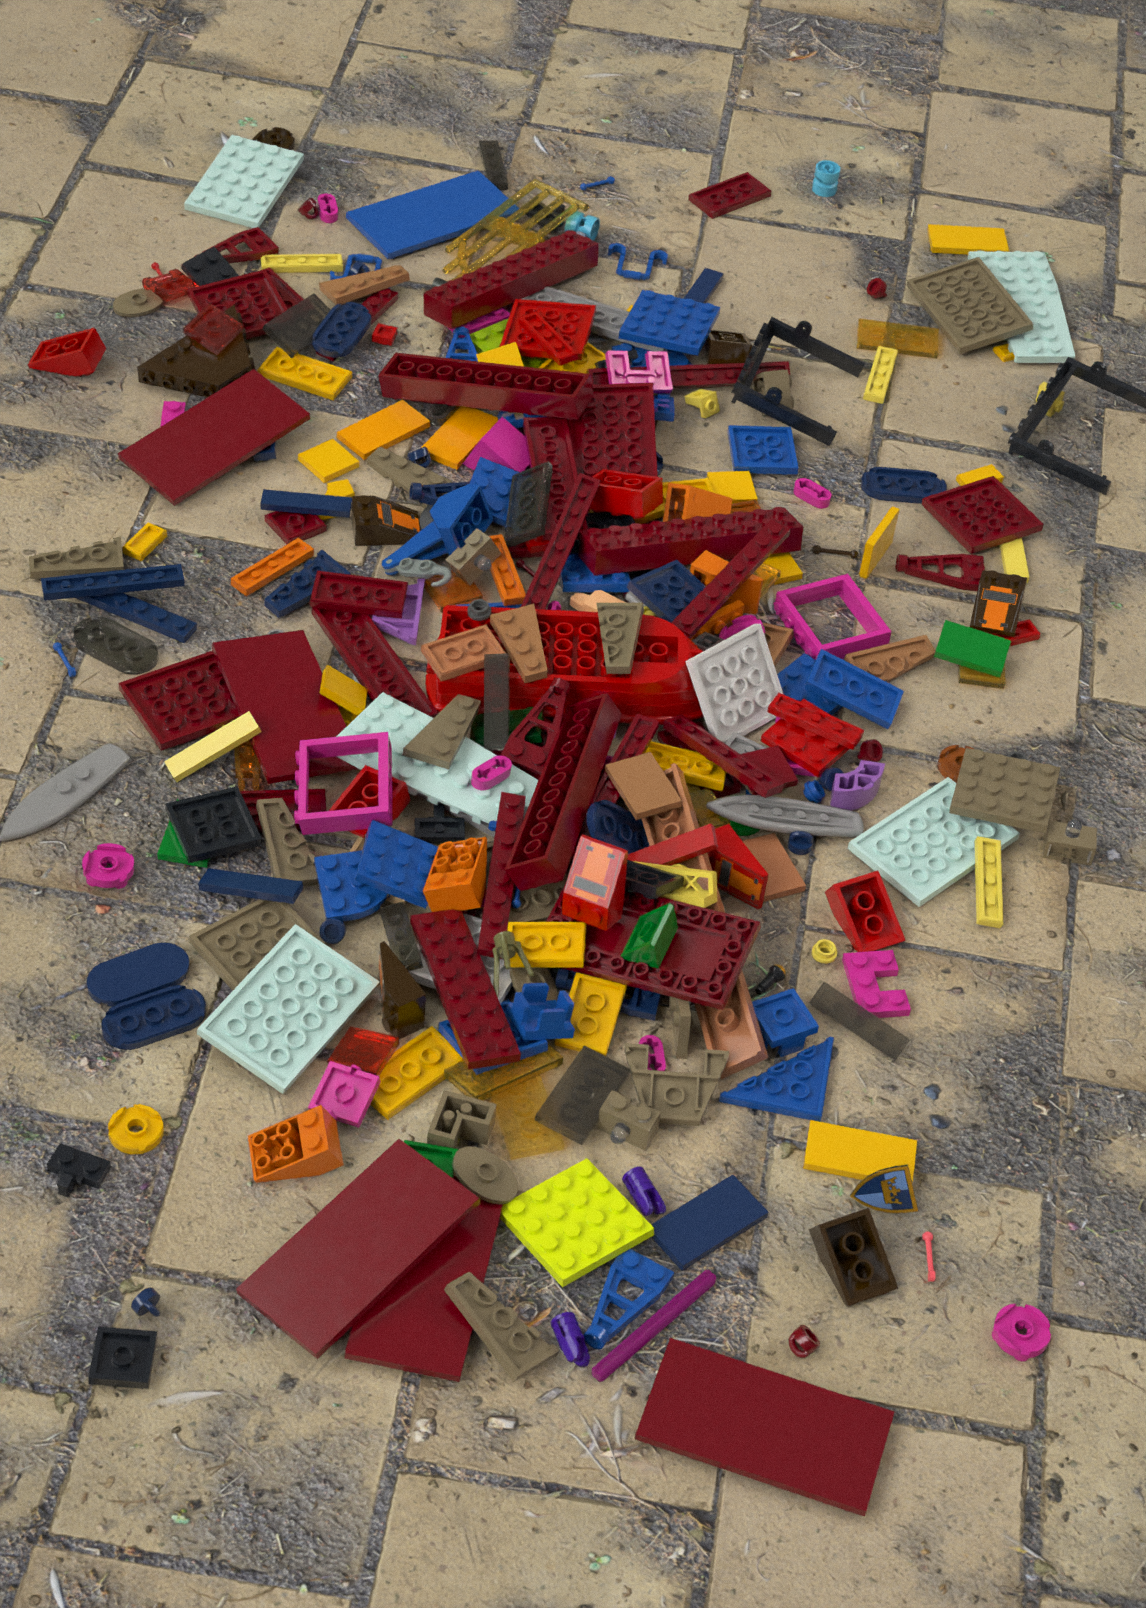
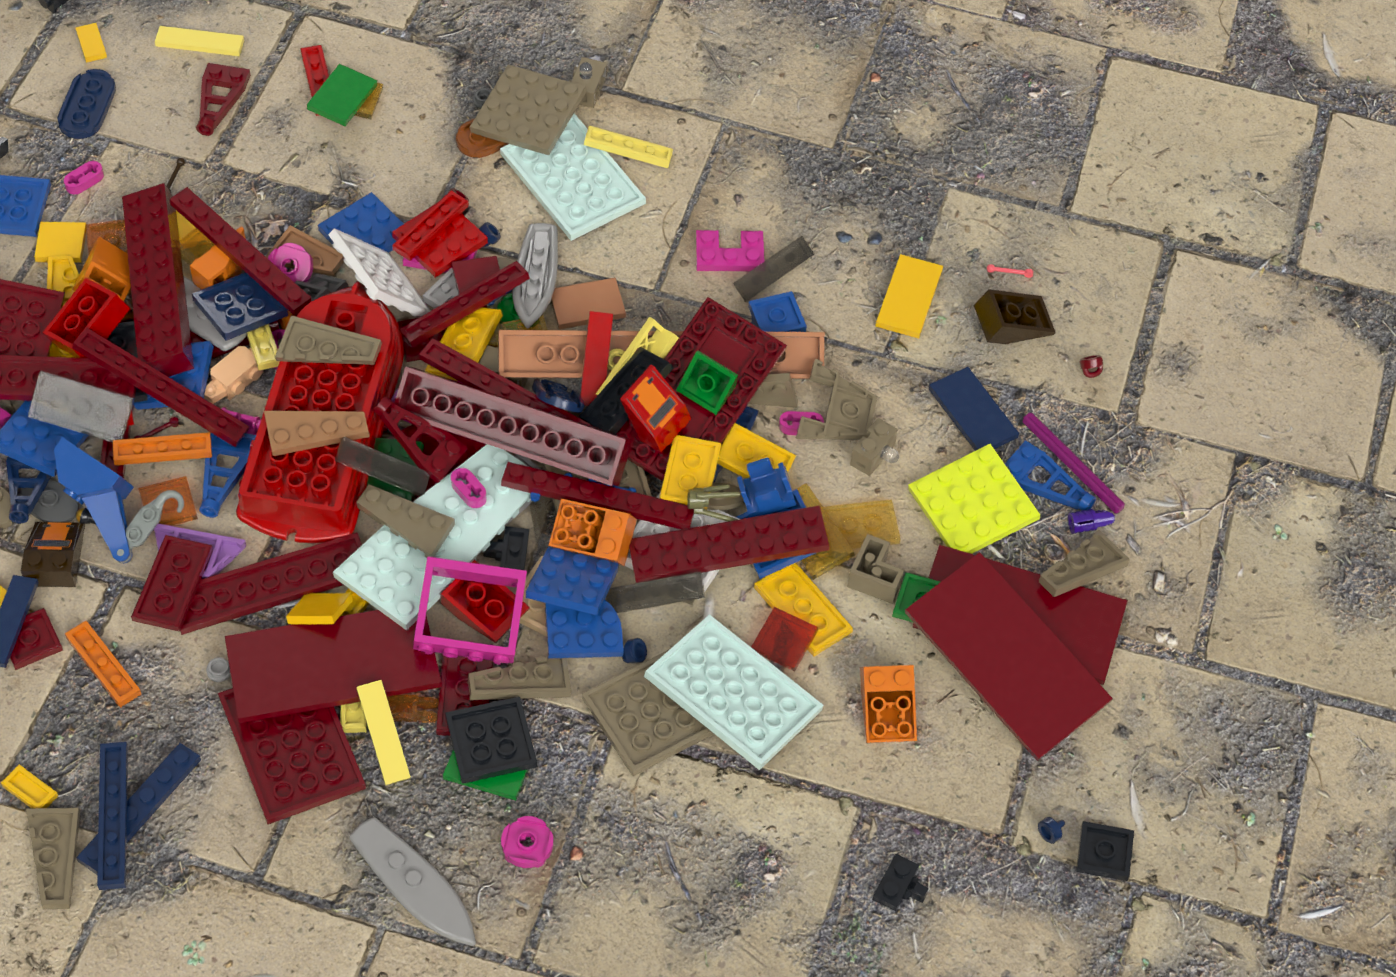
camera: 80 degrees left, 10 degrees up
blue hinge [53,642,76,677] -> none
clear smoke tile [73,617,159,675] -> none
dark blue tile [87,943,189,1007] -> none
dark blue tile [101,985,206,1050] -> none
yellow tile [108,1104,164,1155] -> none
dark blue tile [198,868,304,904] -> none
dark blue wing [264,549,351,618] -> none
dark pink plate [308,1061,381,1128] -> none
dark brown slope [378,941,426,1040] -> none
nougat tile [421,625,507,681] -> none
dark tan piece [445,528,501,585] -> none
dark tan piece [452,1146,518,1204] -> none
dark grey plate [468,599,491,621] -> none
clear smoke tile [534,1045,630,1145] -> none
medium nougat tile [605,752,682,820] -> none
dark purple hinge [622,1166,666,1216] -> none
dark red tile [635,1338,895,1517] -> none
red slope [707,824,769,909] -> none
blue tile [719,1036,834,1122] -> none
dark pink window [773,574,891,660] -> none
dark blue tile [787,831,813,855] -> none
blue plate [803,780,825,804] -> none
blue plate [804,649,904,729] -> none
light yellow plate [812,939,837,964] -> none
red slope [825,870,906,952] -> none
medium lavender brick [830,760,885,810] -> none
medium nougat wing [844,635,935,683] -> none
shield [850,1165,918,1213] -> none
yellow tile [859,506,900,579] -> none
dark red plate [922,476,1044,554] -> none
dark brown slope [970,570,1027,637] -> none
dark pink plate [991,1304,1051,1361] -> none

